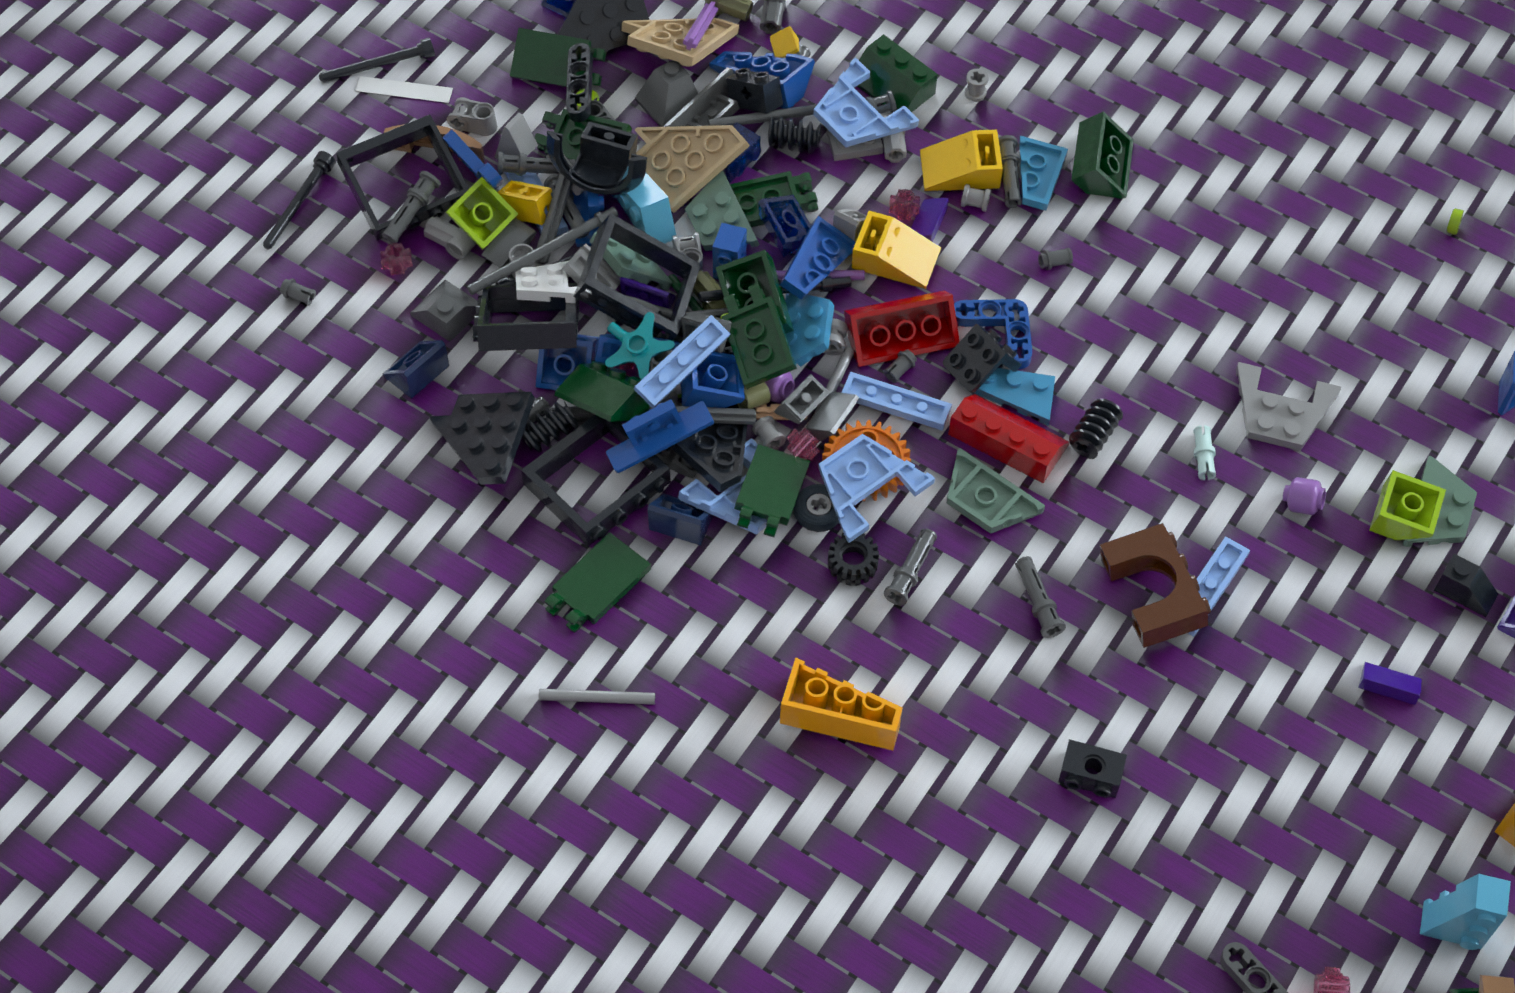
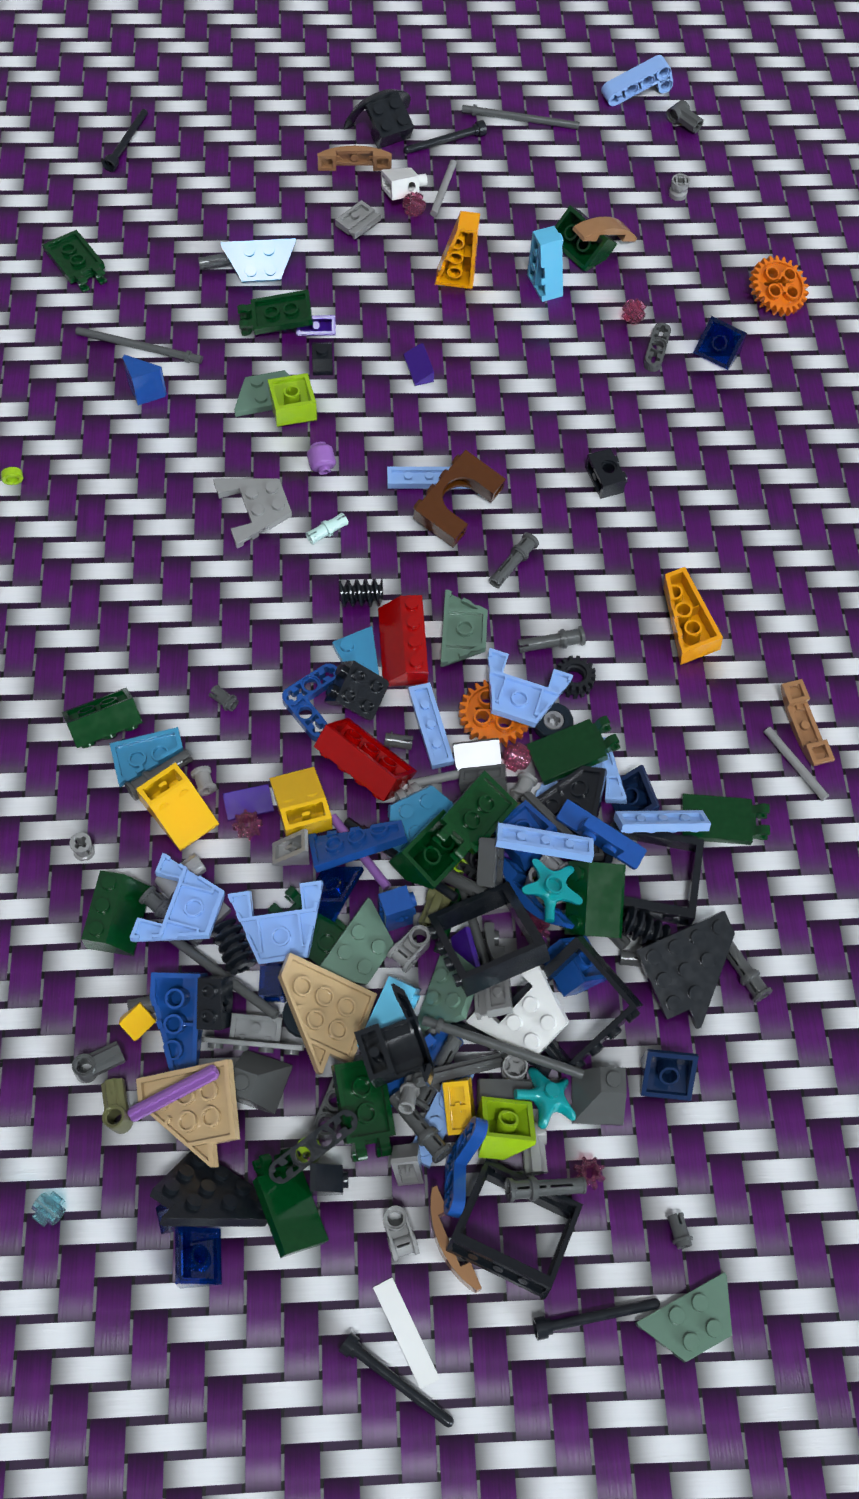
camera: 130 degrees left, 5 degrees up
none -> light blue wing [228,880,323,964]
none -> black slope [310,1163,349,1196]
none -> teal animal [513,1067,576,1129]
none -> light blue plate [613,810,711,833]
none -> sand green wing [635,1272,732,1363]
none -> dark grey pin [727,941,773,1003]
none -> medium nougat slope [781,679,835,766]

